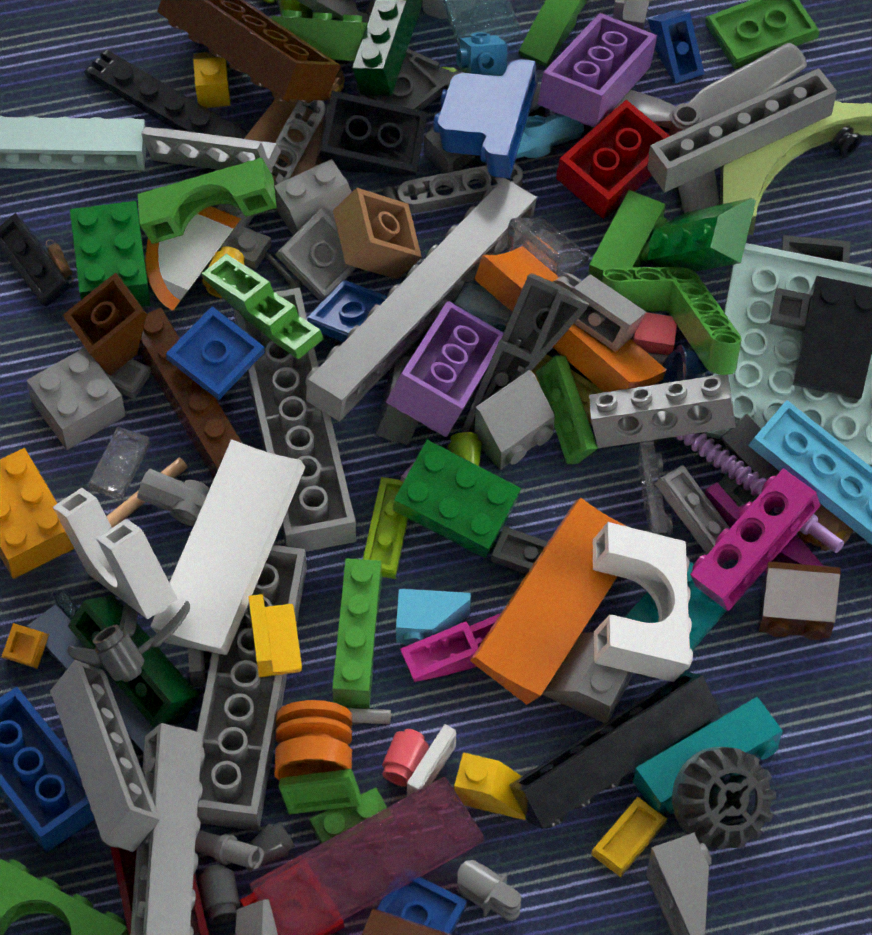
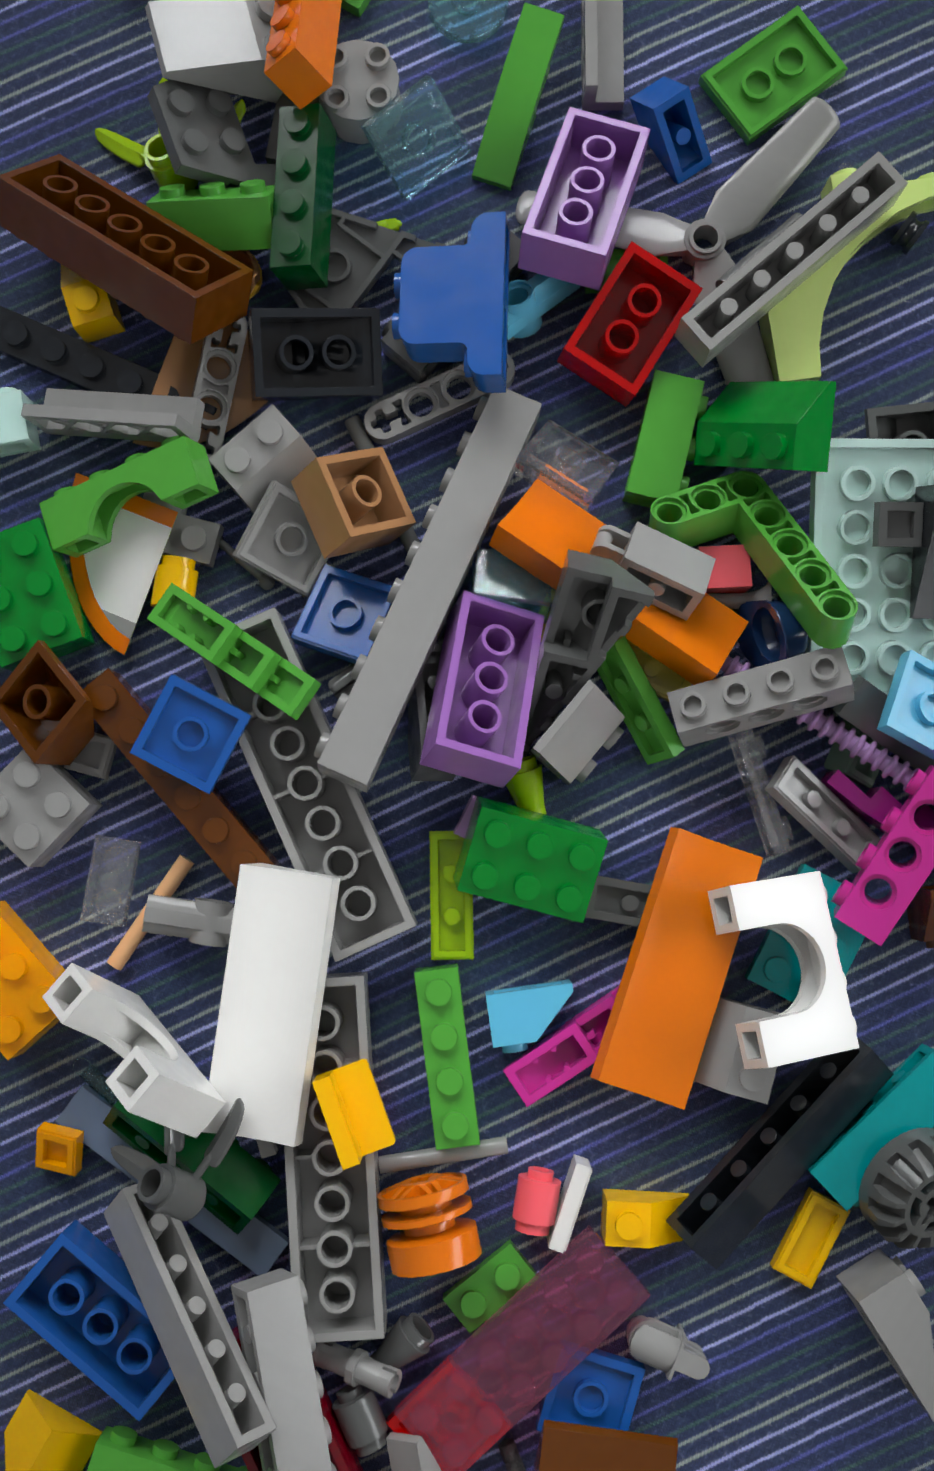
camera: 10 degrees left, 25 degrees up
bright green tile [279,769,362,815] -> none
dark azure brick [456,32,507,76] -> none

